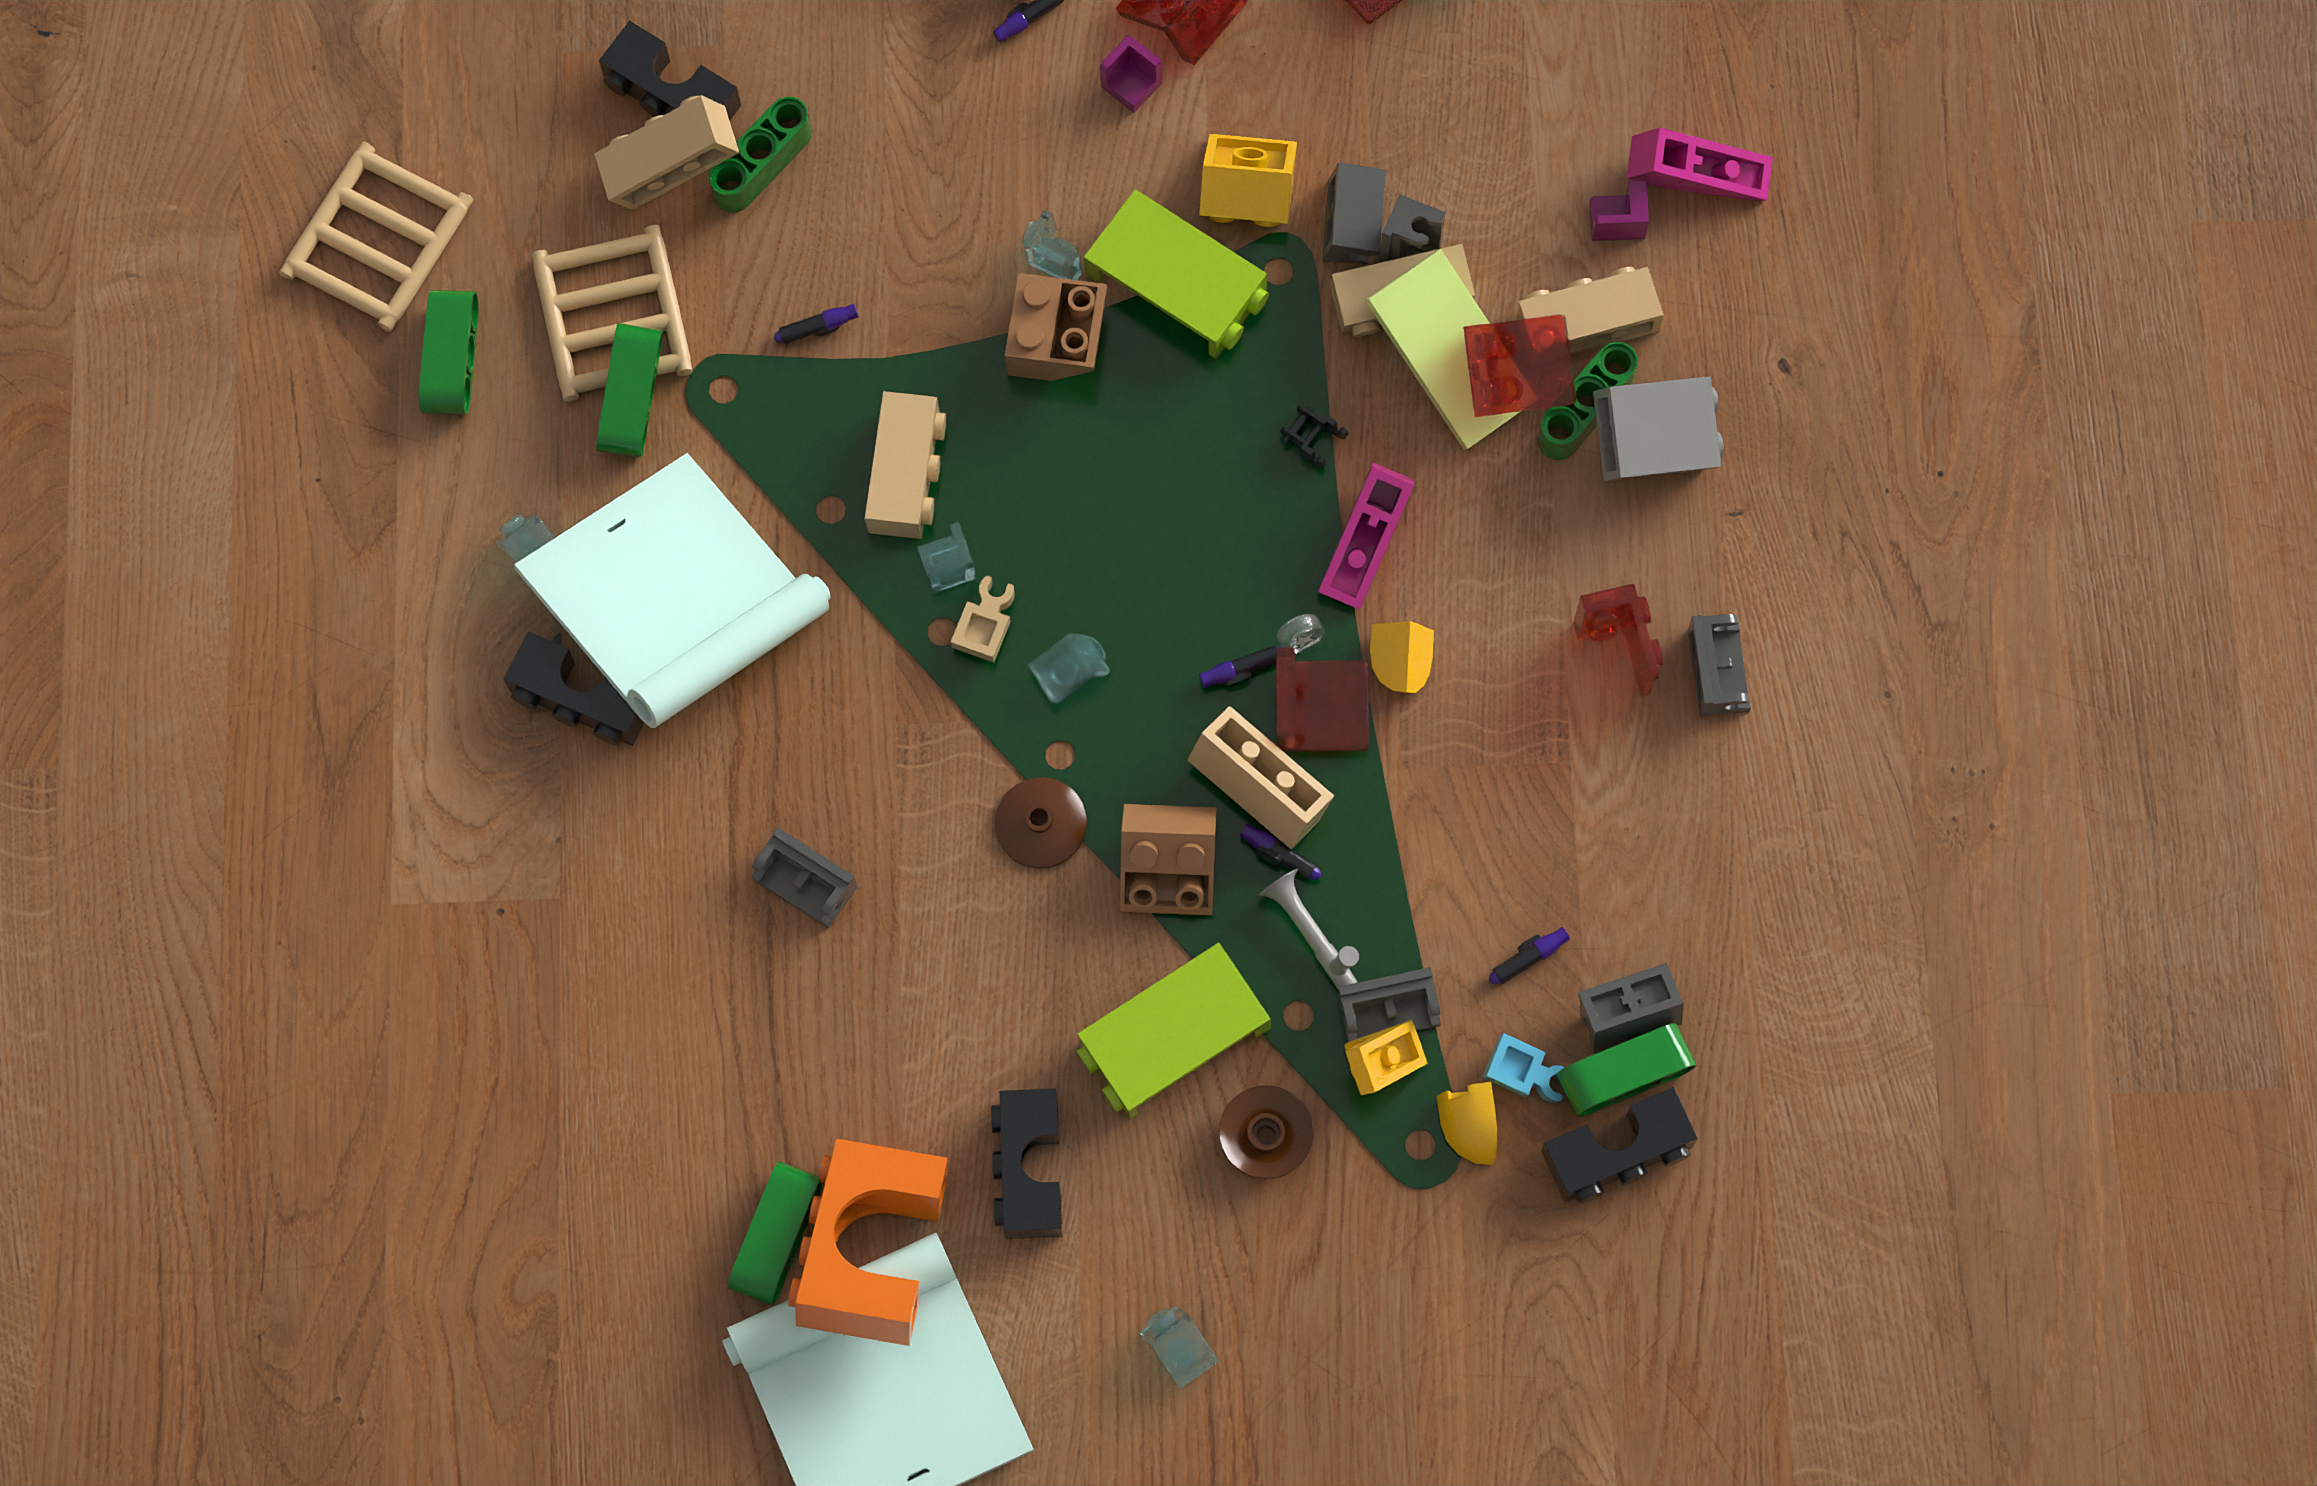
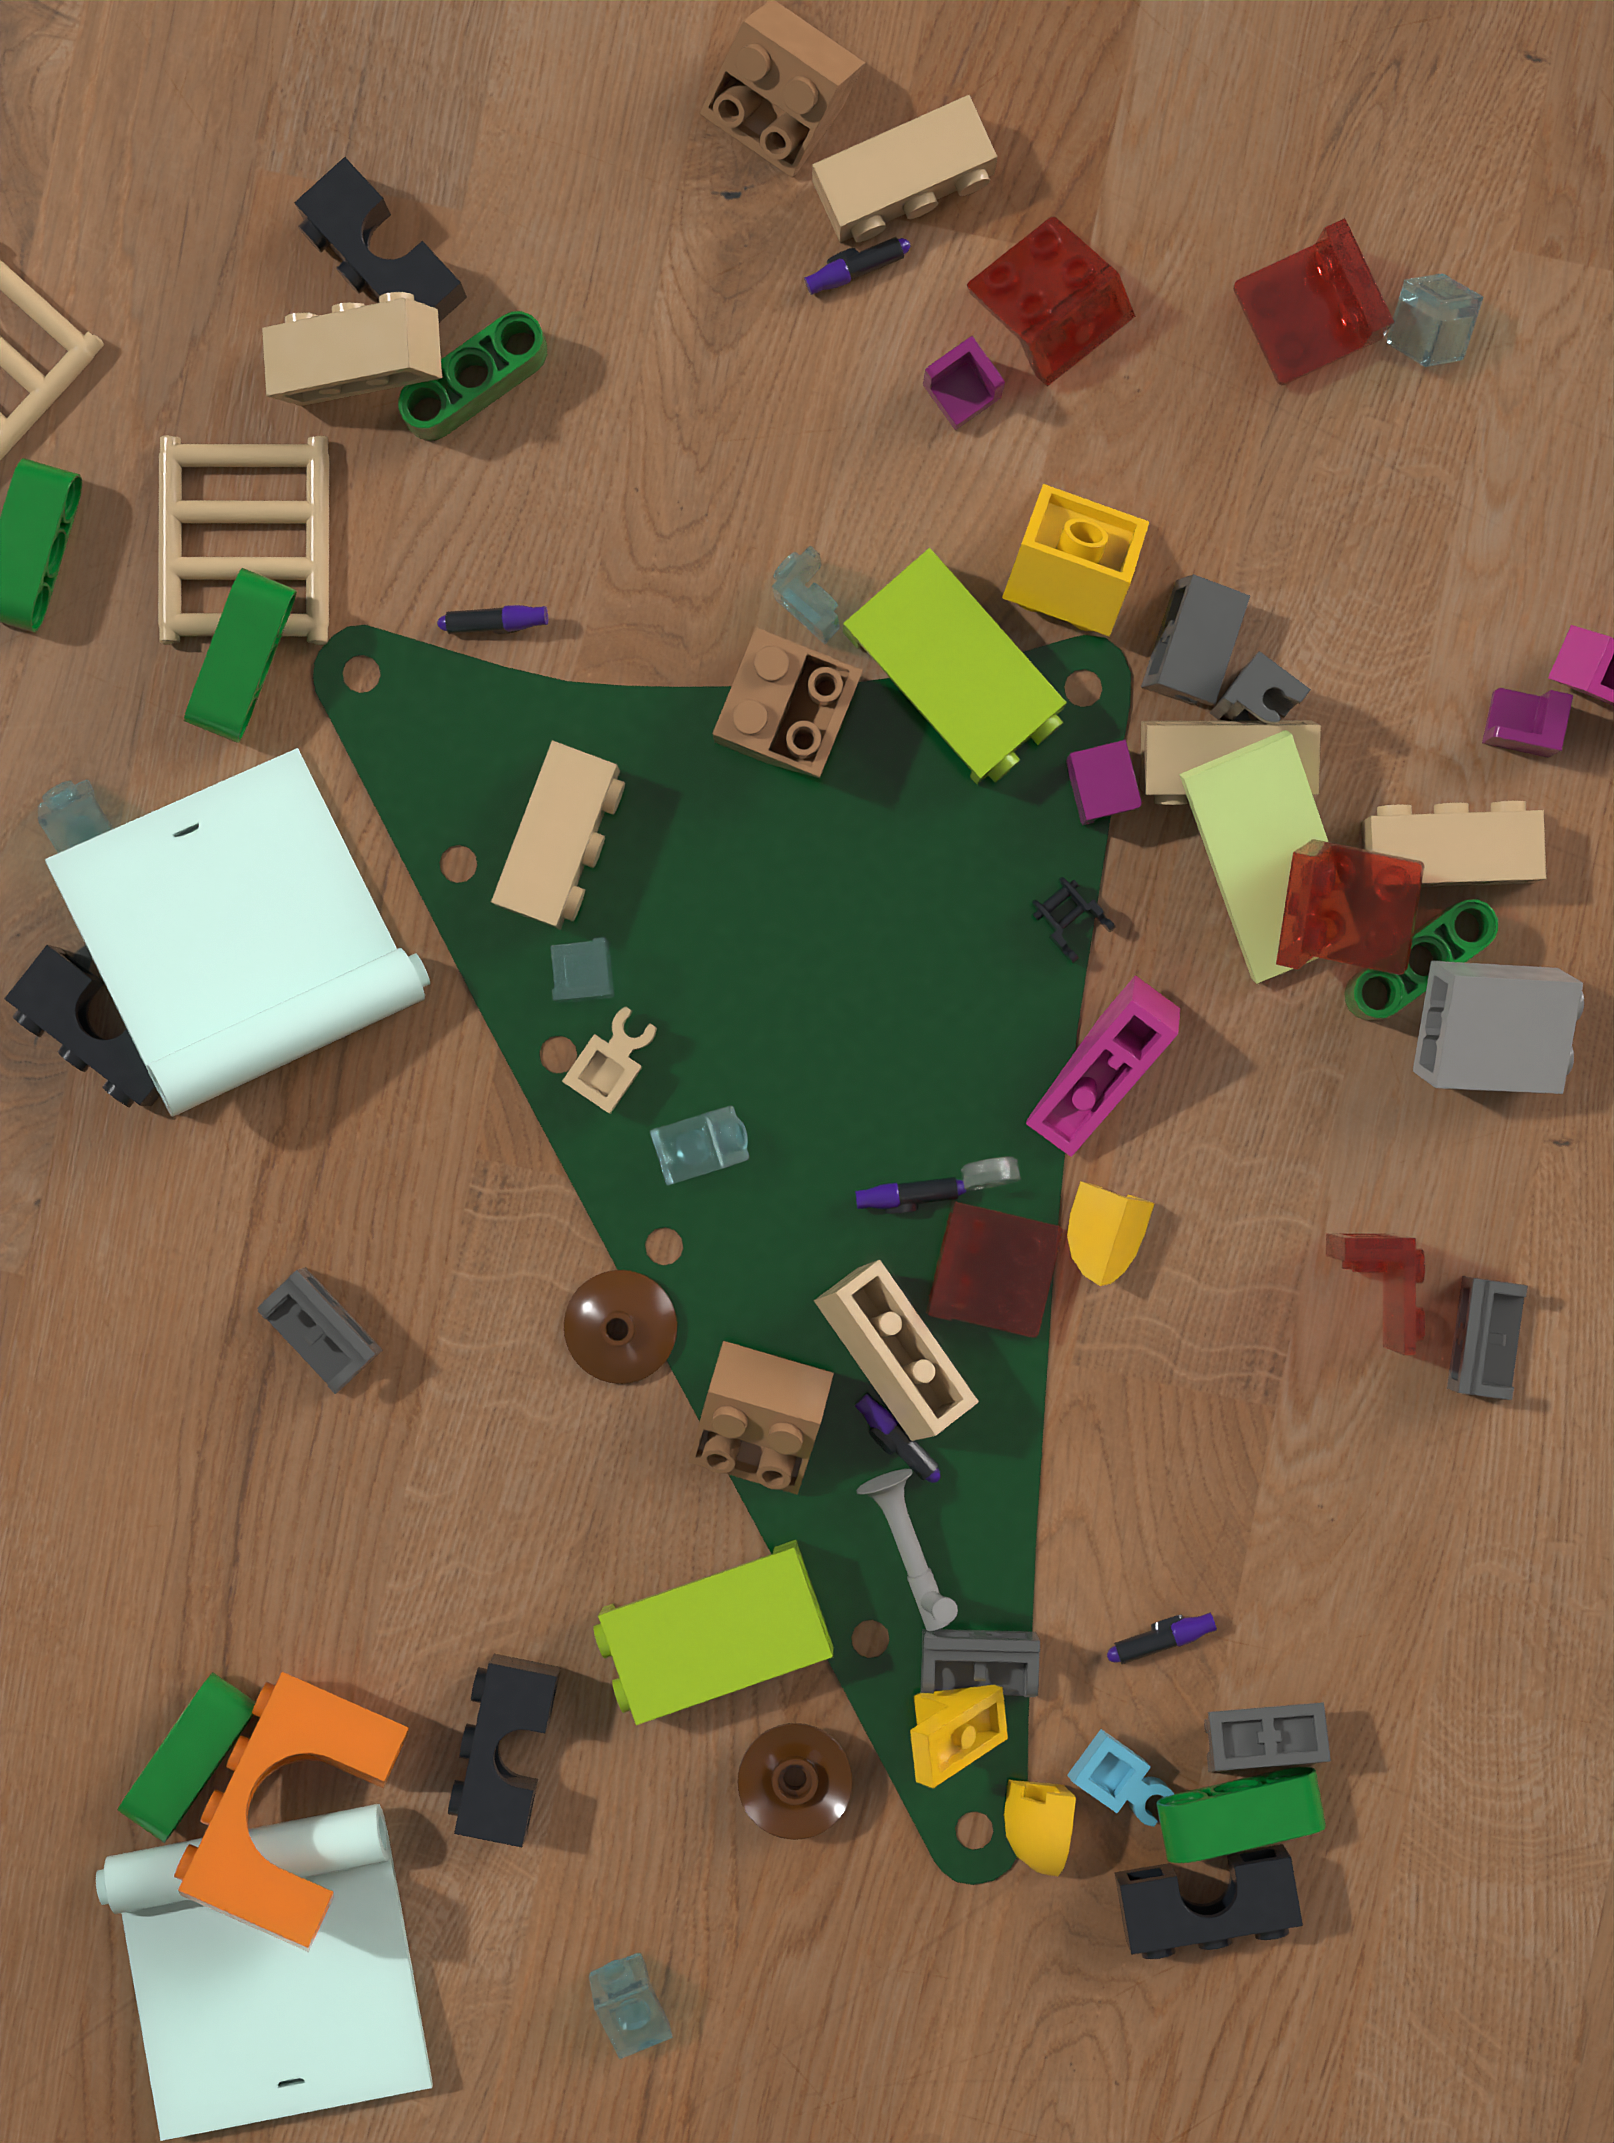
camera: 15 degrees right, 15 degrees up
none -> magenta panel [1066,740,1141,825]

